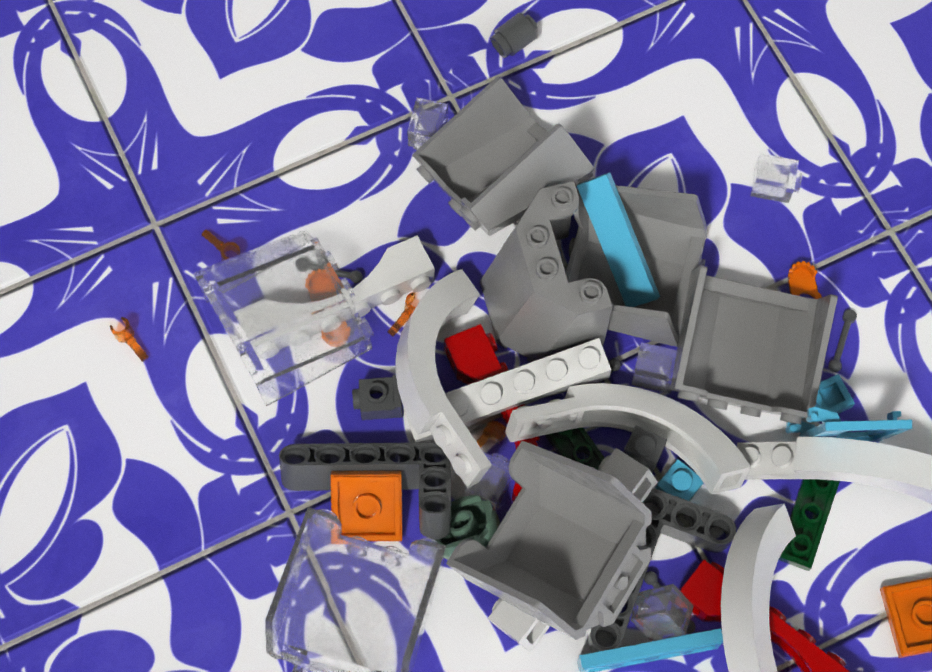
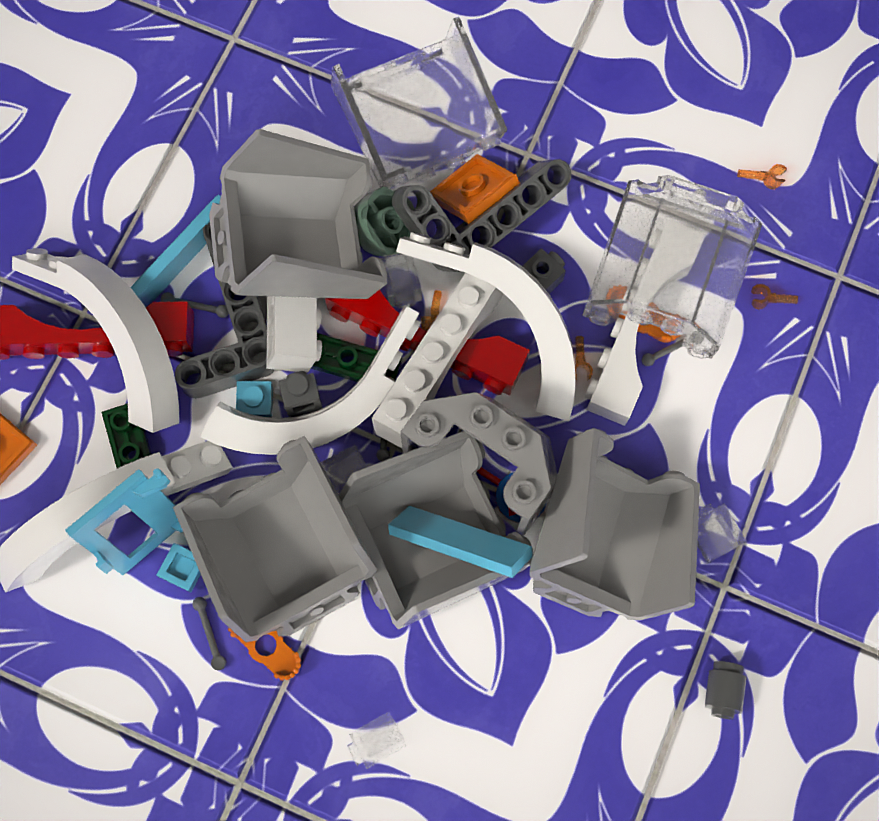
camera: 140 degrees right, 5 degrees up
clear brick [631,584,693,642] -> none

